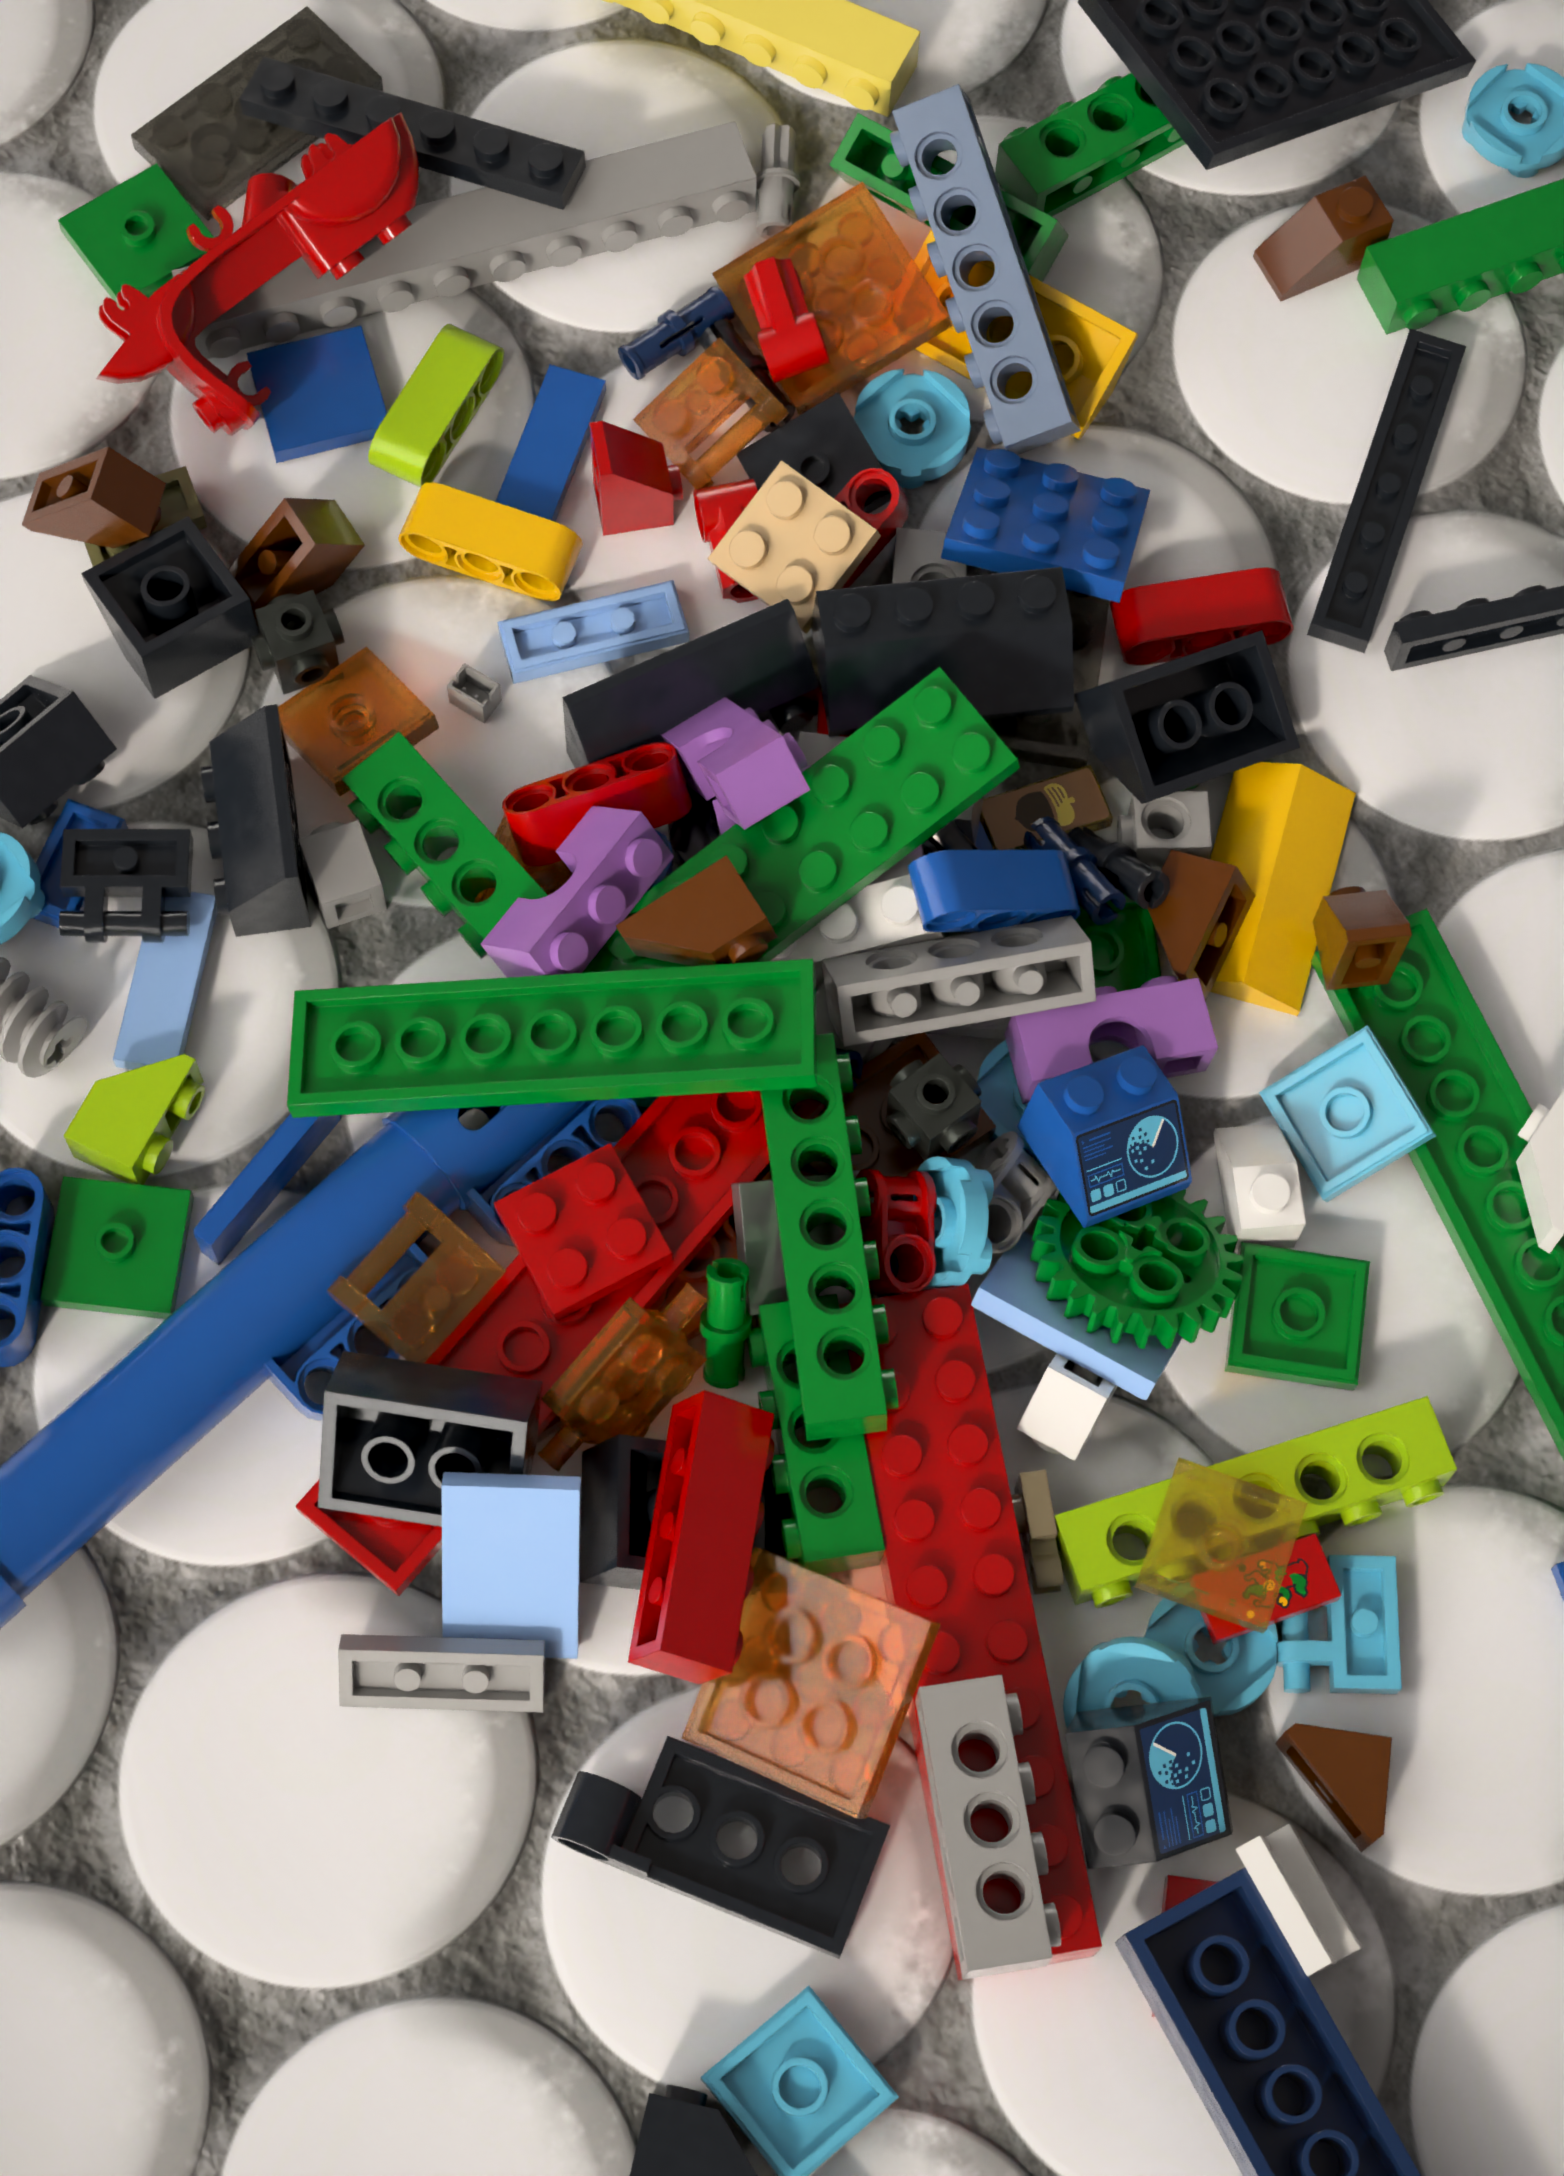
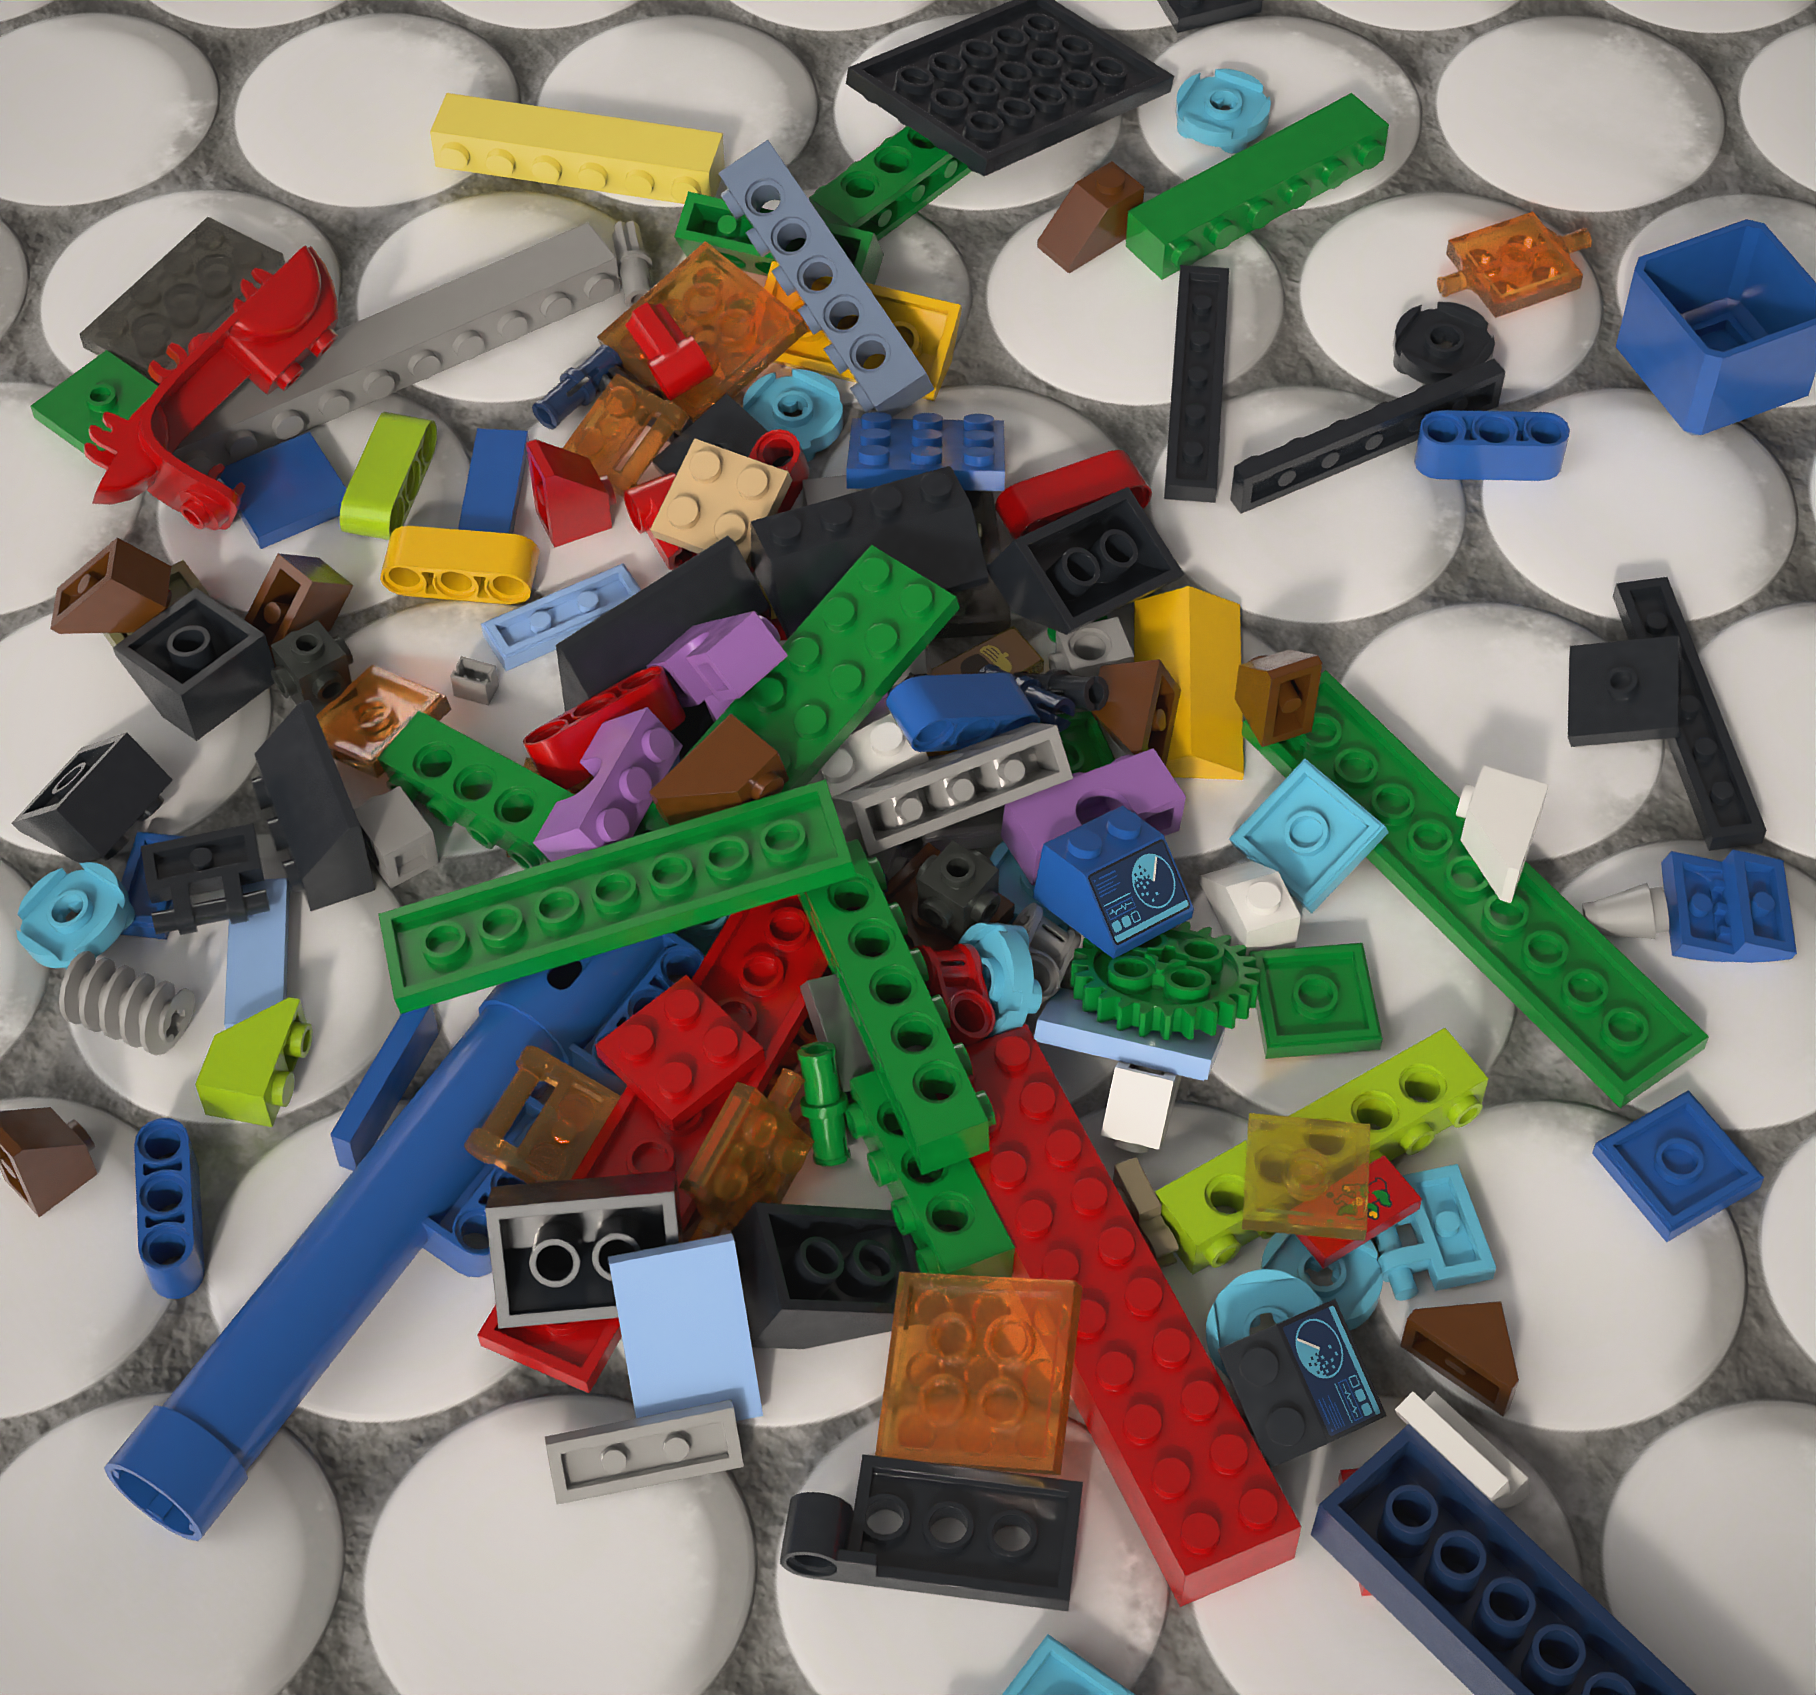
camera: 10 degrees left, 15 degrees down
green plate [40,1176,194,1319] -> none
black plate [239,57,586,210] -> none
red brick [628,1390,774,1684] -> none
light grey brick [915,1675,1061,1980] -> none

